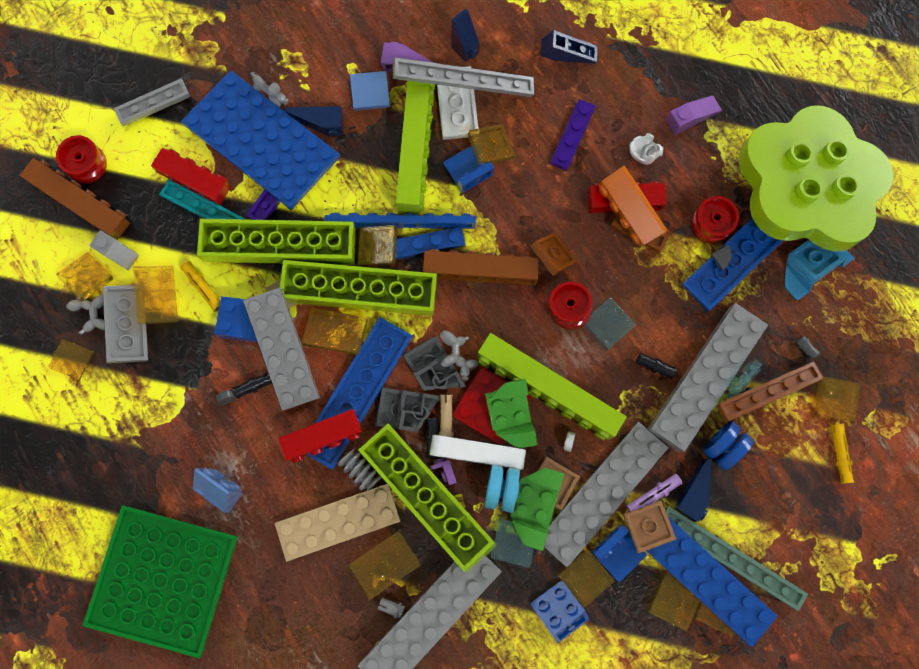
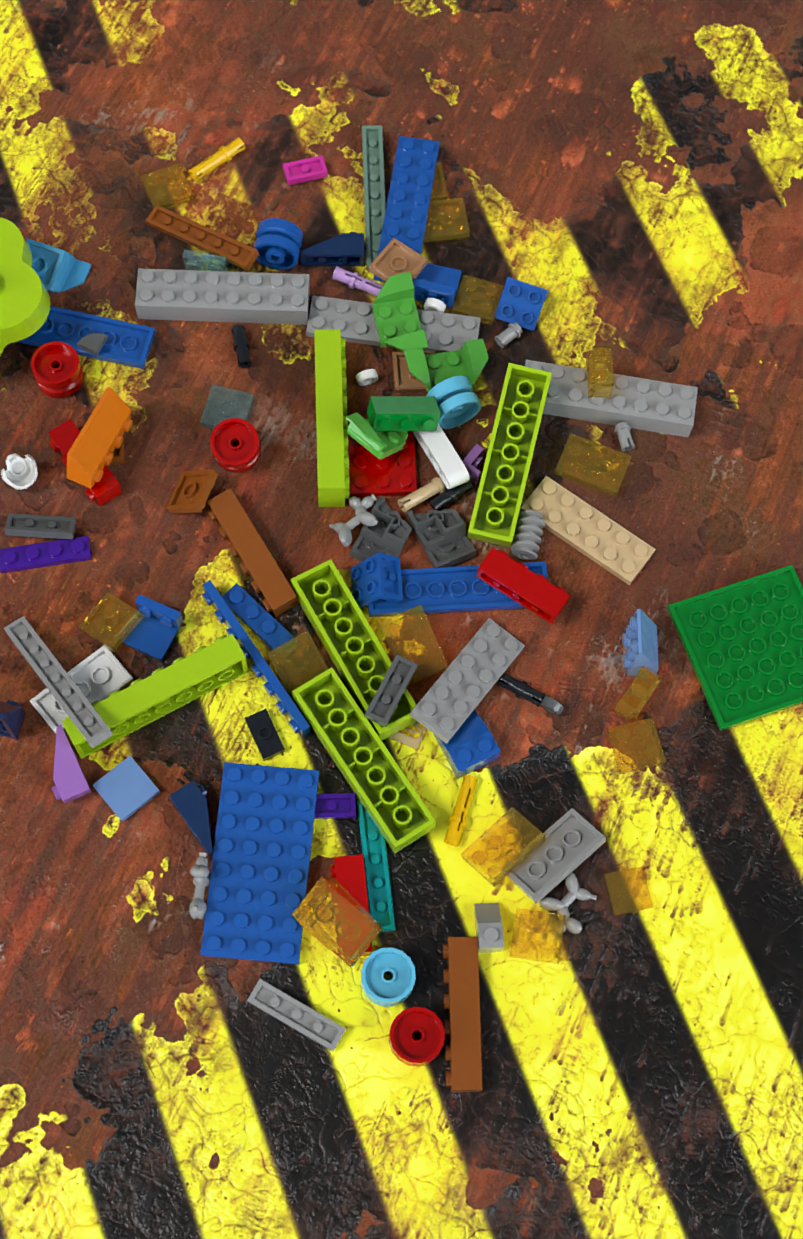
camera: 125 degrees left, 10 degrees down
clear light blue tile [490,519,534,568] -> none
dark grey pin [795,335,820,360] -> none
none -> dark grey plate [4,513,77,540]
none -> black plate [245,709,285,761]
none -> dark pink plate [283,155,328,185]
none -> clear yellow slope [292,877,383,967]
none -> blue bracket [350,552,403,608]
none -> medium azure wheel [361,947,416,1007]
none -> dark grey plate [365,654,418,727]
none -> green brick [367,396,441,431]
none -> bright green piece [372,272,428,351]
none -> white tile [424,298,446,314]
none -> light grey pin [495,322,523,348]
none -> clear yellow window [586,346,614,398]
none -> clear yellow plate [607,718,666,774]
none -> clear yellow window [614,666,662,721]

